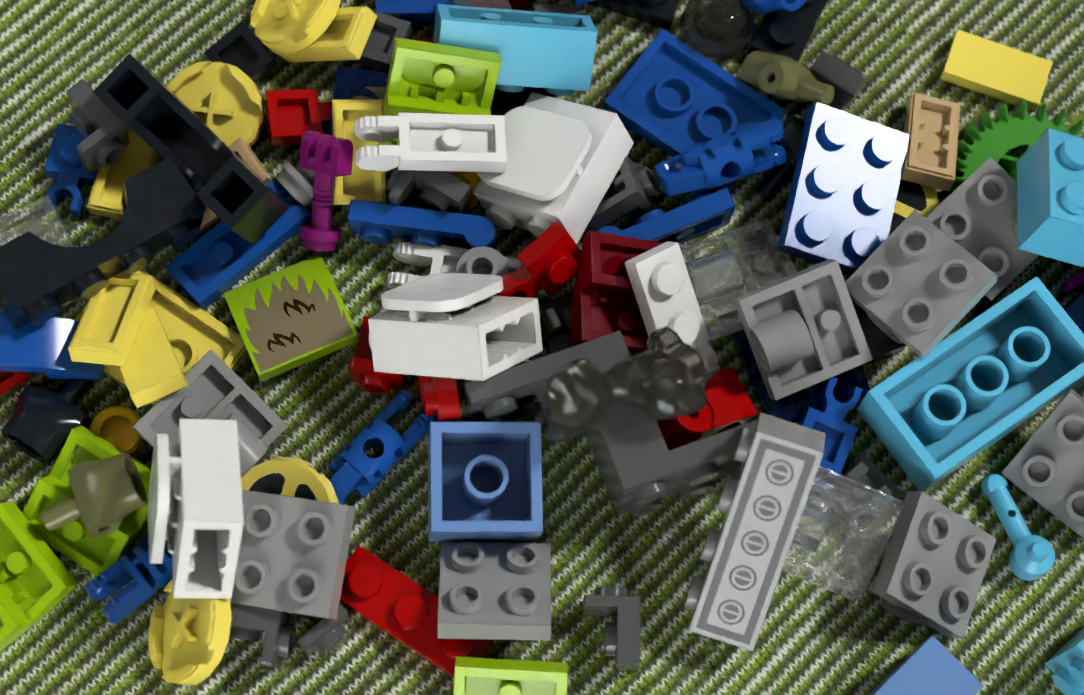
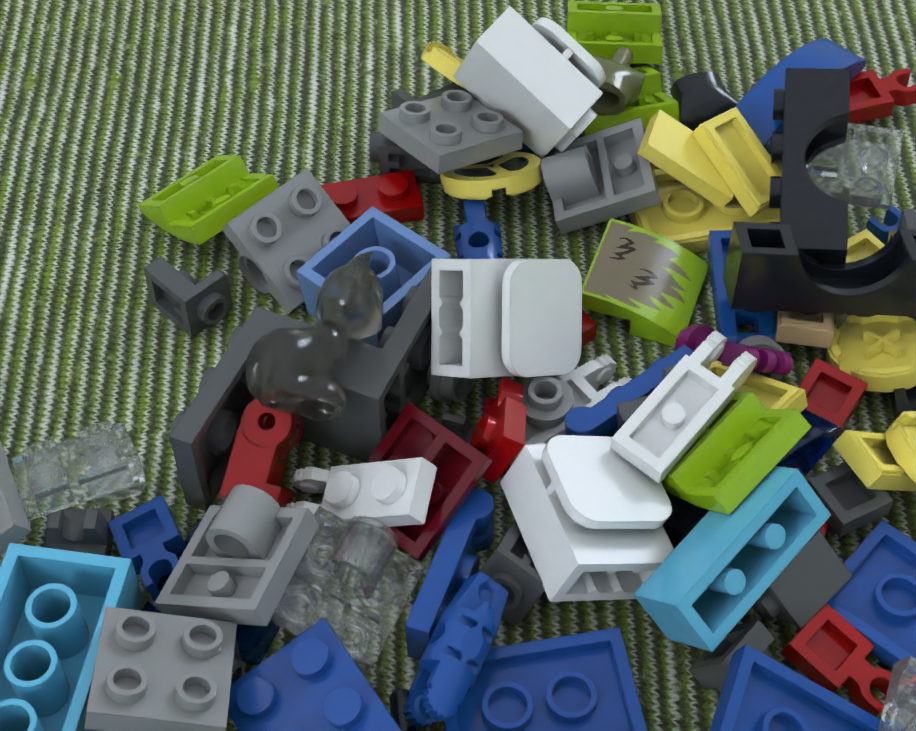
camera: 140 degrees right, 20 degrees down
light grey brick [684,412,825,652] -> none

